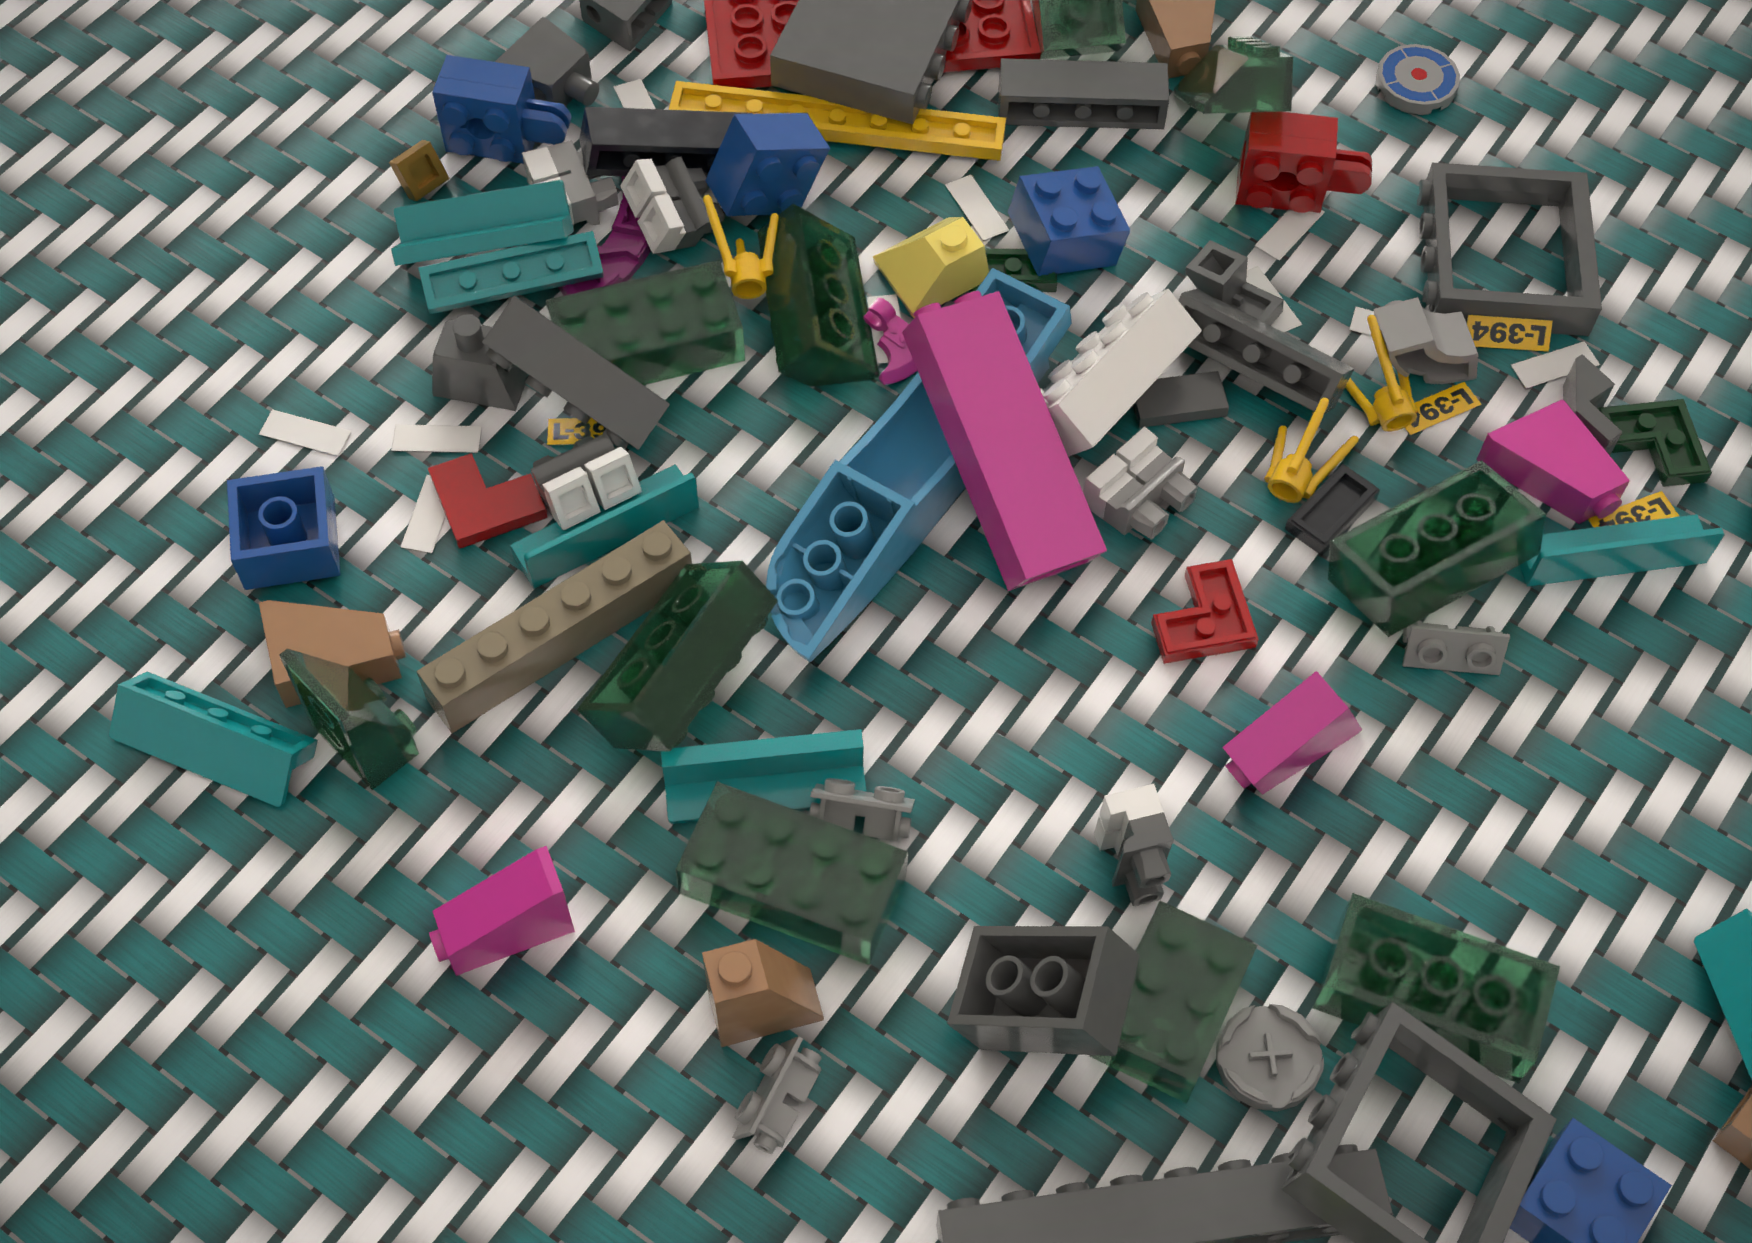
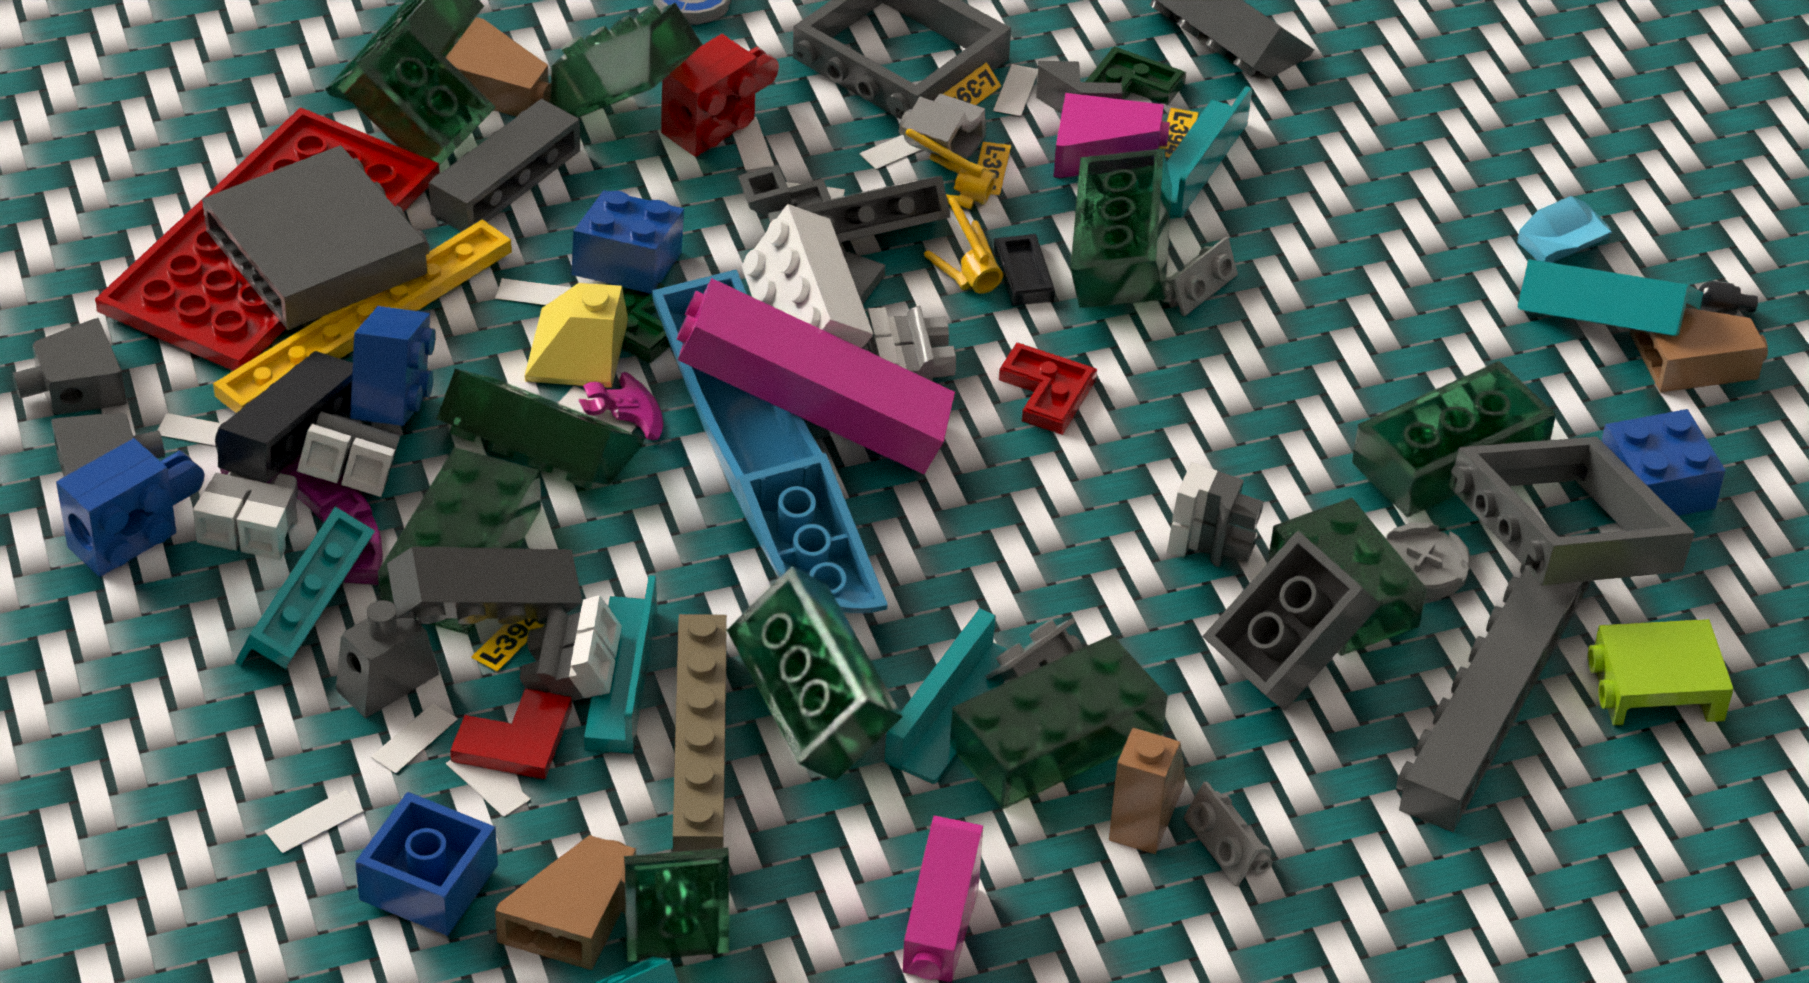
camera: 55 degrees left, 15 degrees down
pearl gold tile [389,140,450,201] -> none
teal panel [391,180,574,266] -> none
yellow plant [703,195,779,299] -> none
dark pink slope [1222,671,1362,795] -> none

